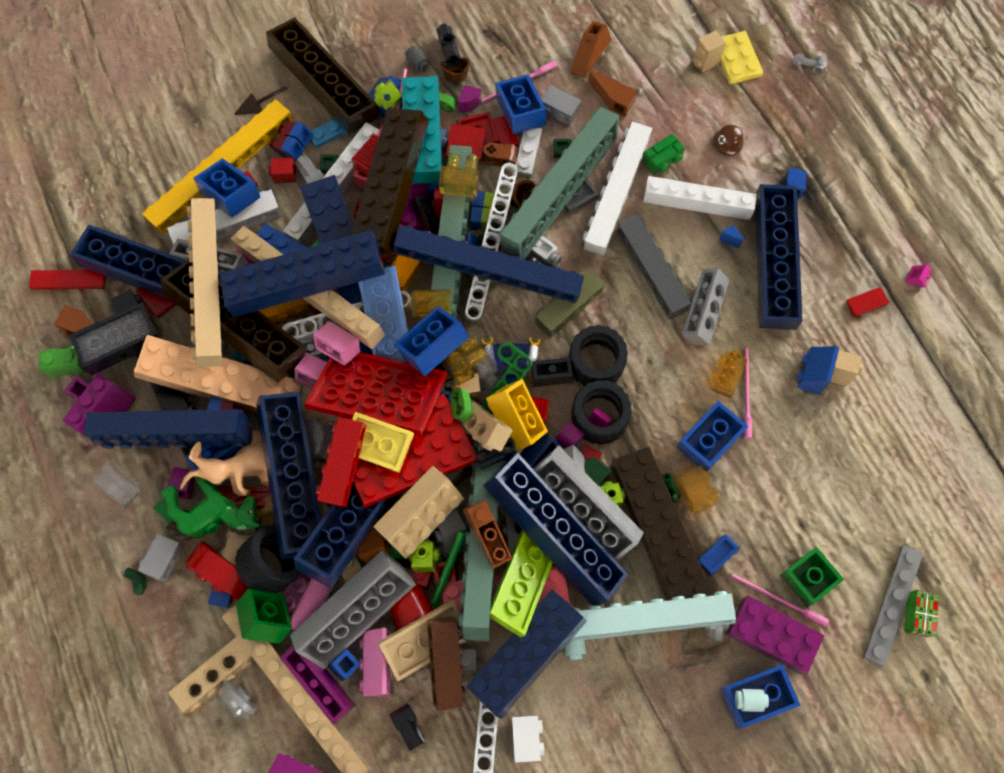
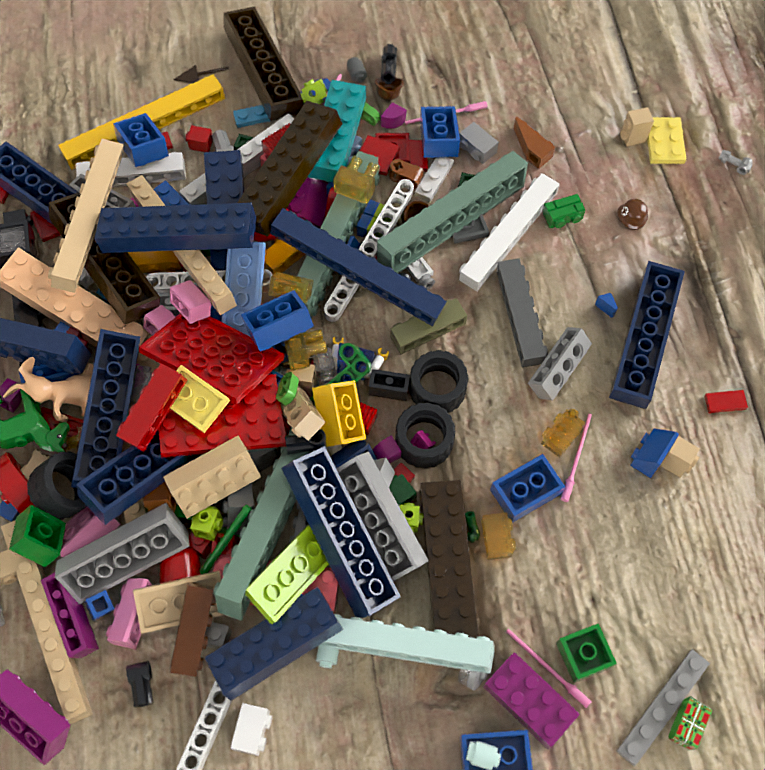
camera: 15 degrees right, 5 degrees down
blue hips [269,121,313,161] -> none
black plate [410,195,440,232] -> none
dark orange slope [463,500,512,568] -> none
dark orange slope [570,21,612,78] -> none
white brick [643,176,757,220] -> none
blue tile [698,534,740,576] -> none
blue brick [784,168,807,199] -> none

